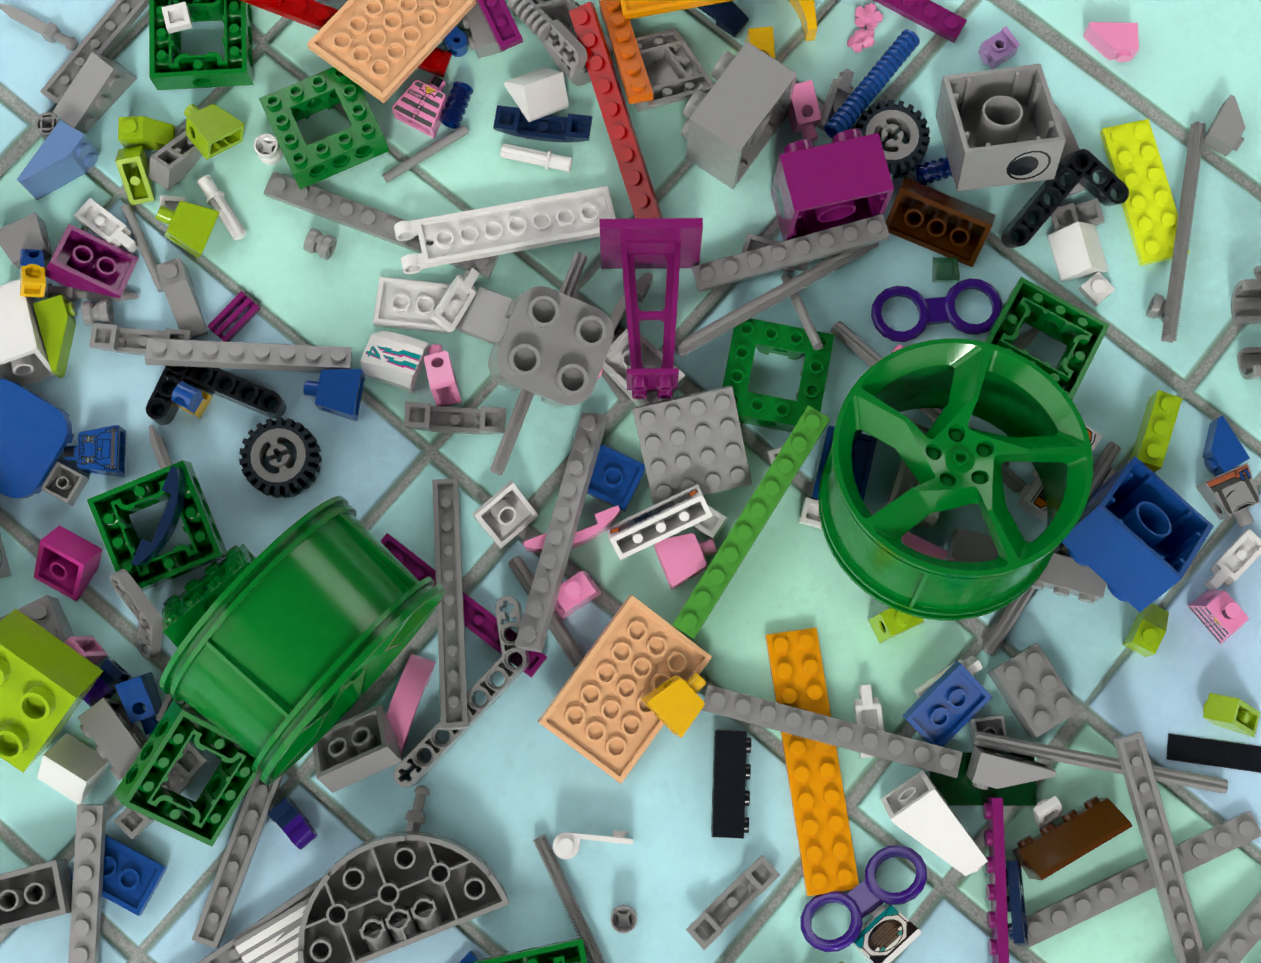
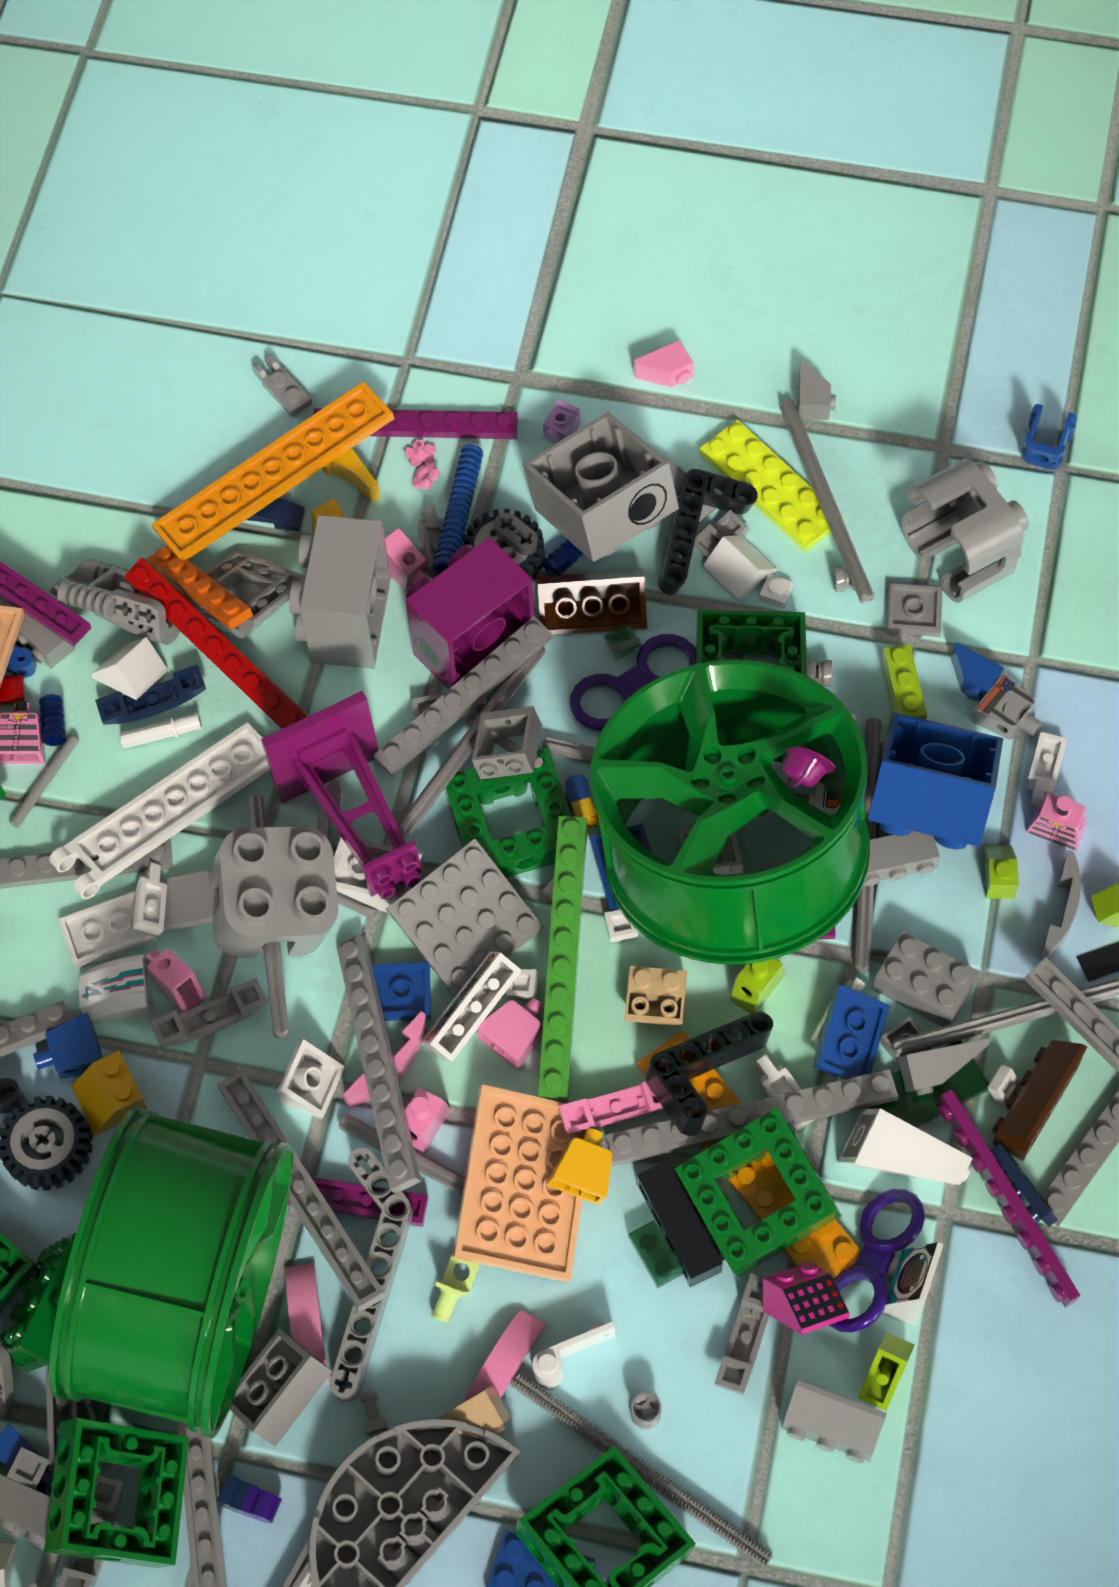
camera: 25 degrees left, 15 degrees down
none -> light grey plate [6,1447,50,1490]
none -> yellow slope [71,1050,148,1136]
none -> yellowish green bracket [431,1254,480,1323]
none -> tan slope [437,1386,511,1438]
none -> bright pink slope [463,1309,547,1403]
none -> light grey window [472,706,542,779]
none -> dark grey beam [494,513,538,555]
none -> bright pink slope [558,1082,675,1135]
none -> leg [565,774,599,829]
none -> tan slope [624,966,687,1026]
none -> clear green plate [628,1220,684,1288]
none -> black beam [646,1012,773,1136]
none -> green brick [674,1107,842,1277]
none -> slope [763,1262,849,1335]
none -> magenta piece [781,746,836,788]
none -> light grey wheel [807,660,832,687]
none -> light grey tile [886,583,943,637]
none -> light grey slope [1040,850,1081,961]

